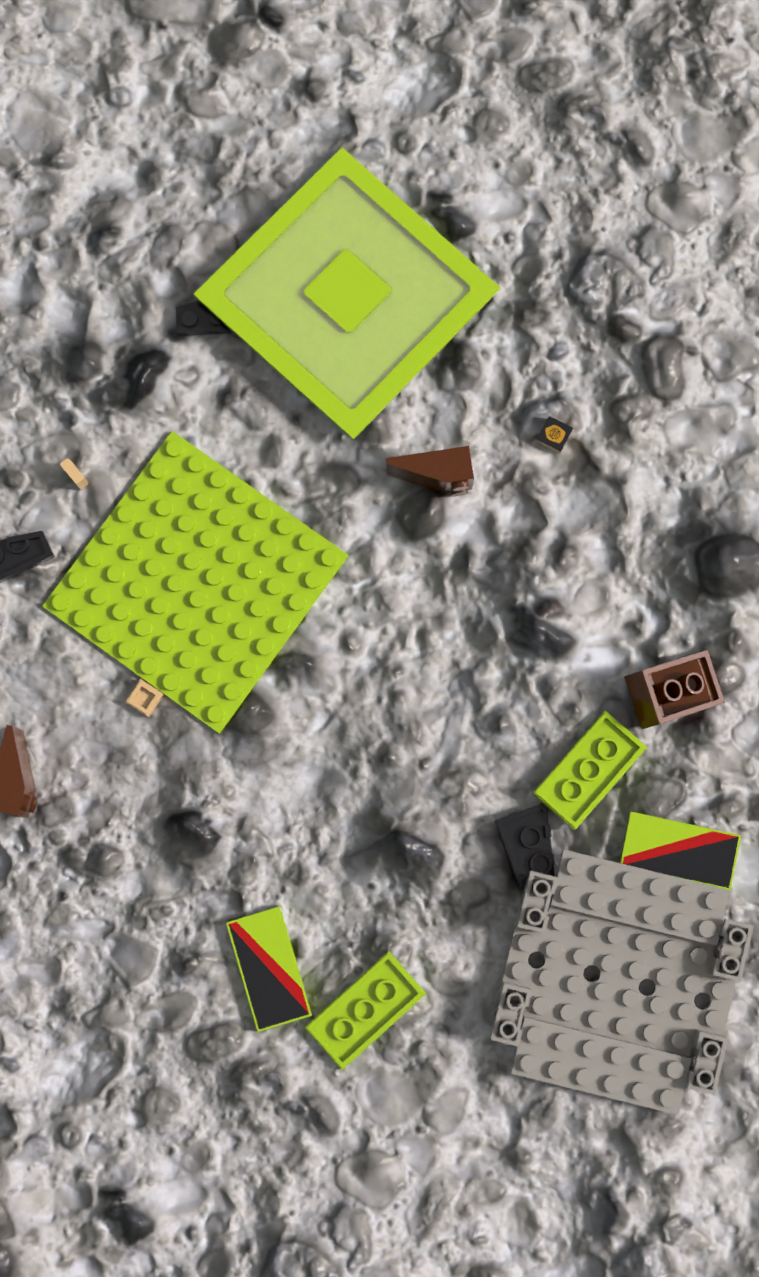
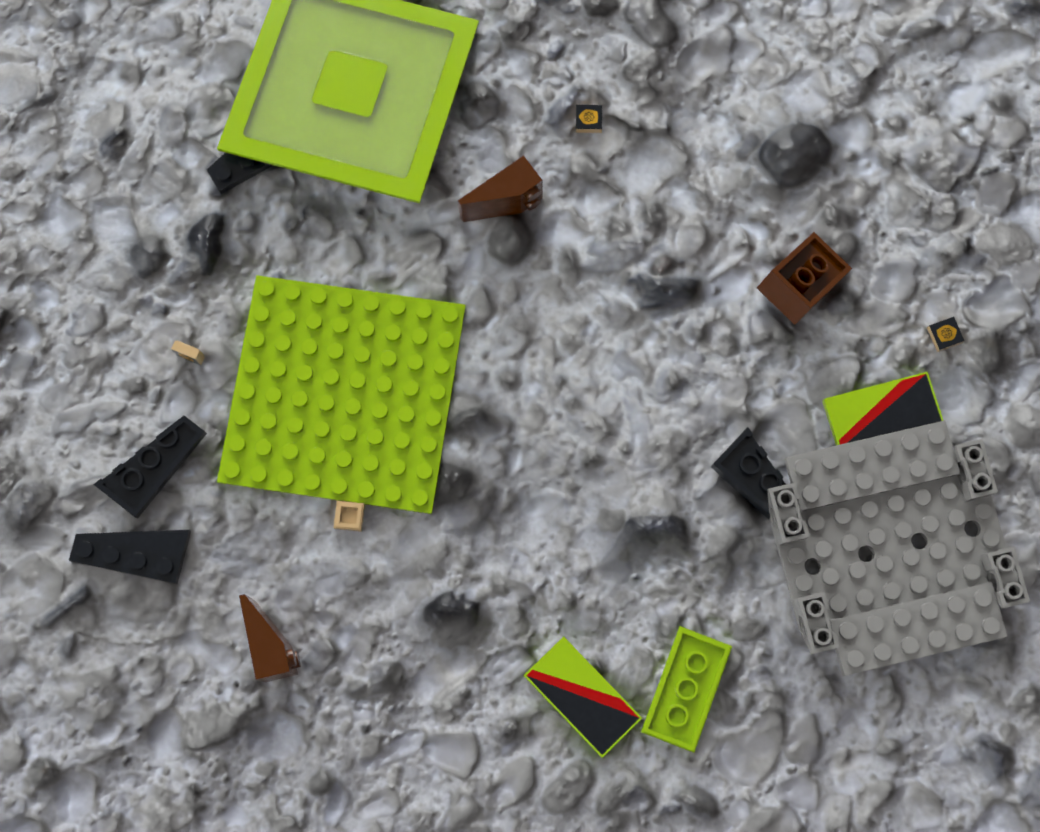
camera: 30 degrees left, 5 degrees down
lime tile [532,710,647,831] -> none

